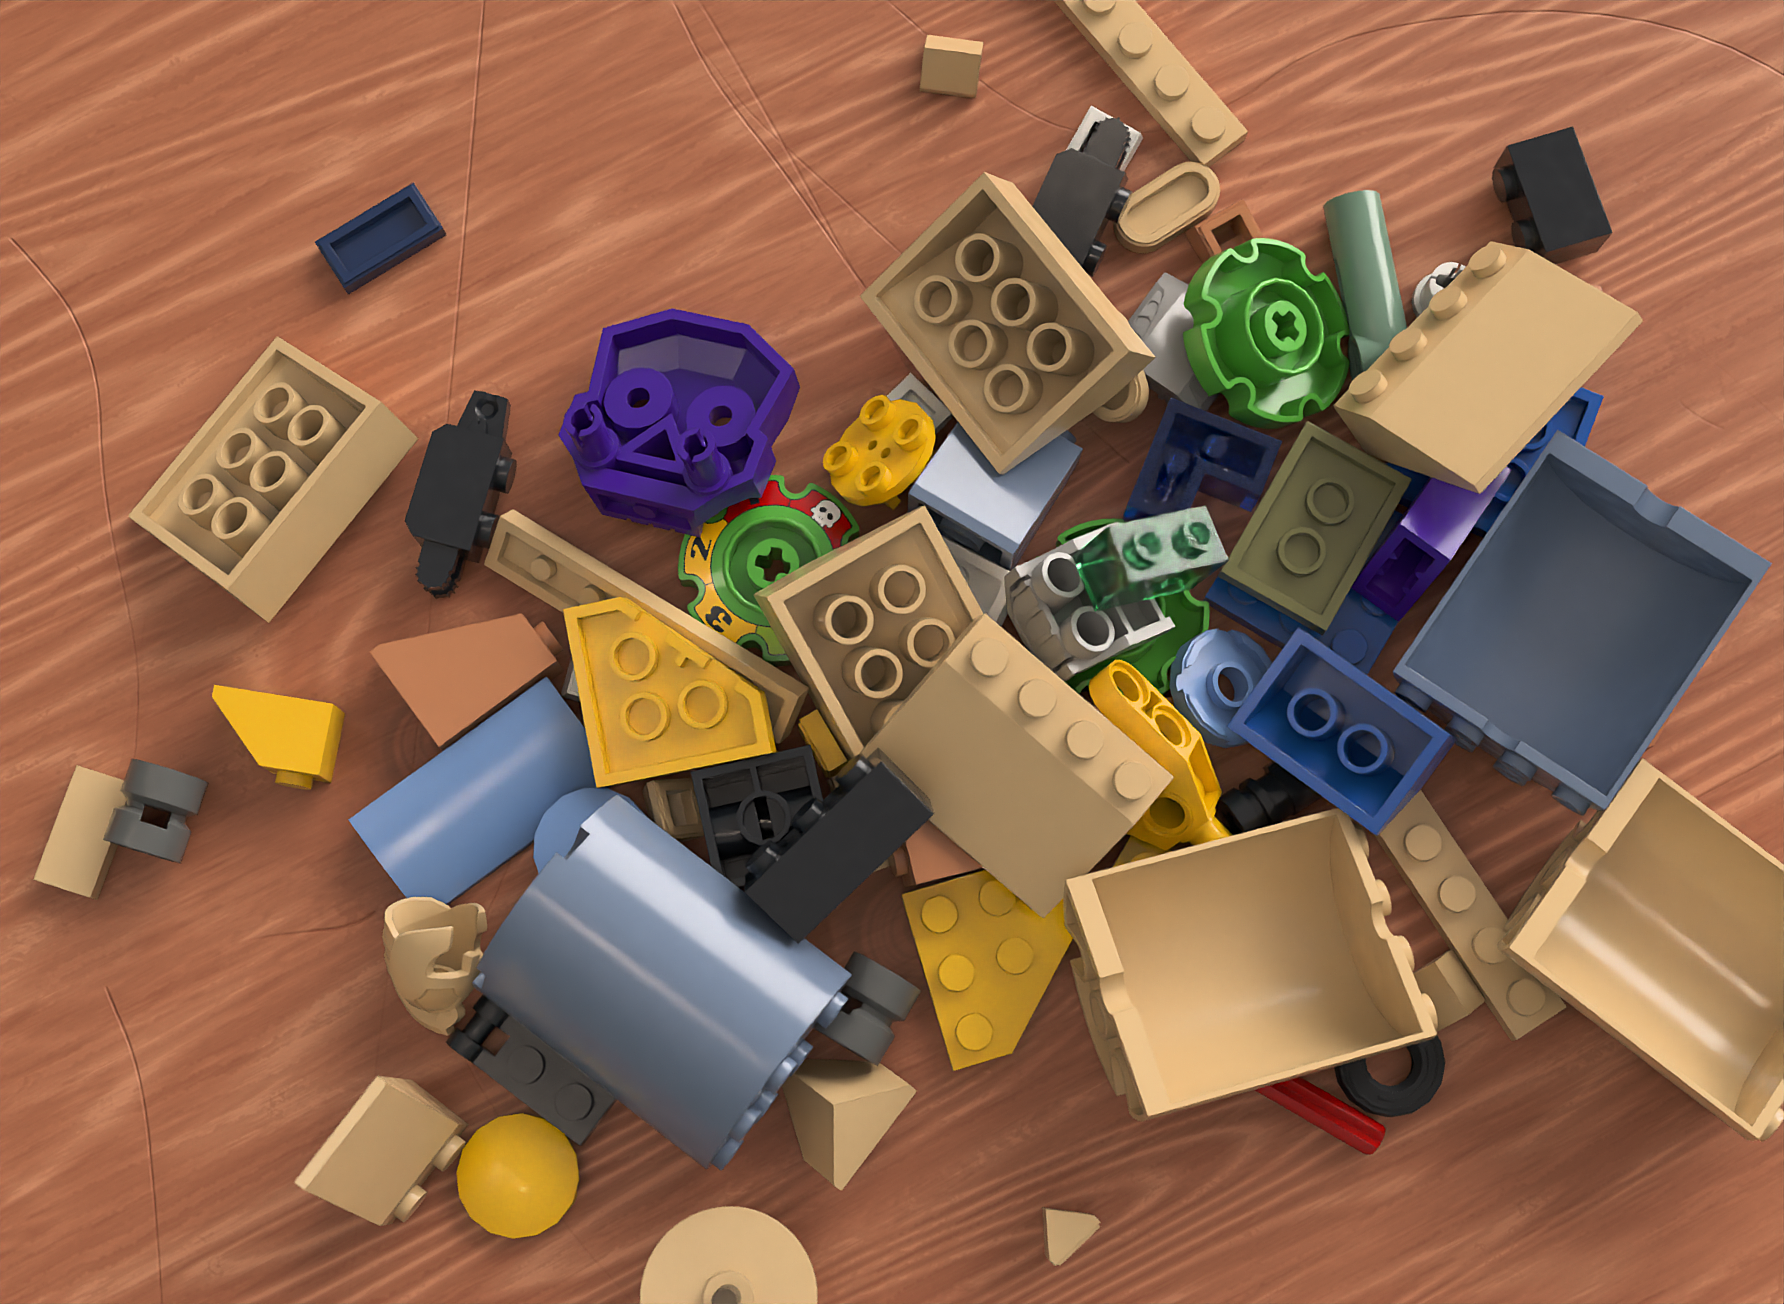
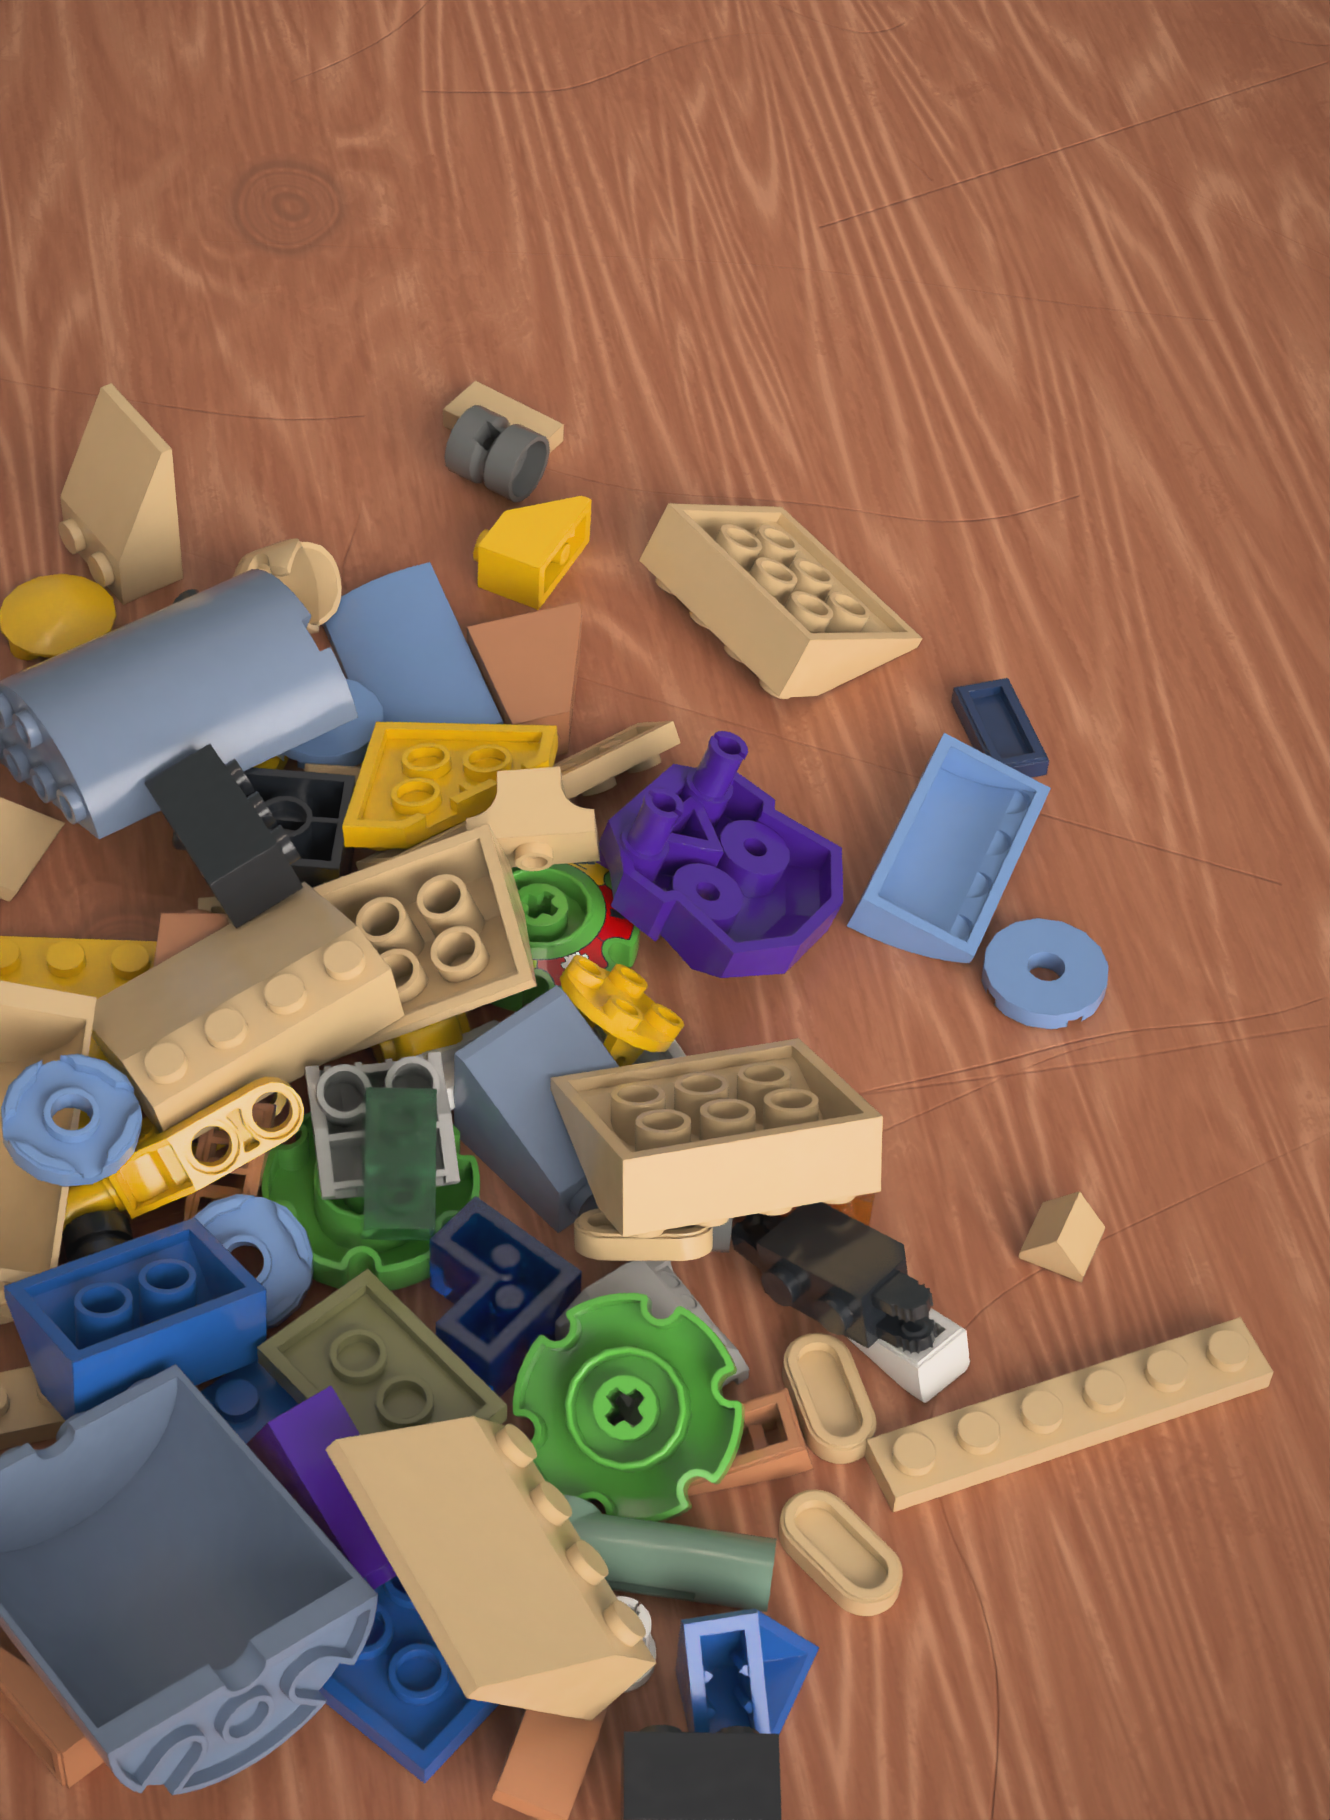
camera: 105 degrees right, 30 degrees down
black hinge [405,390,517,599] -> none
dark grey wheel [814,951,921,1066] -> none
none -> medium blue tile [1,1054,142,1187]
none -> tan brick [466,767,600,871]
none -> blue slope [675,1608,819,1734]
none -> tan tile [779,1490,903,1616]
none -> medium blue slope [847,733,1051,964]
none -> medium blue tile [981,918,1109,1030]

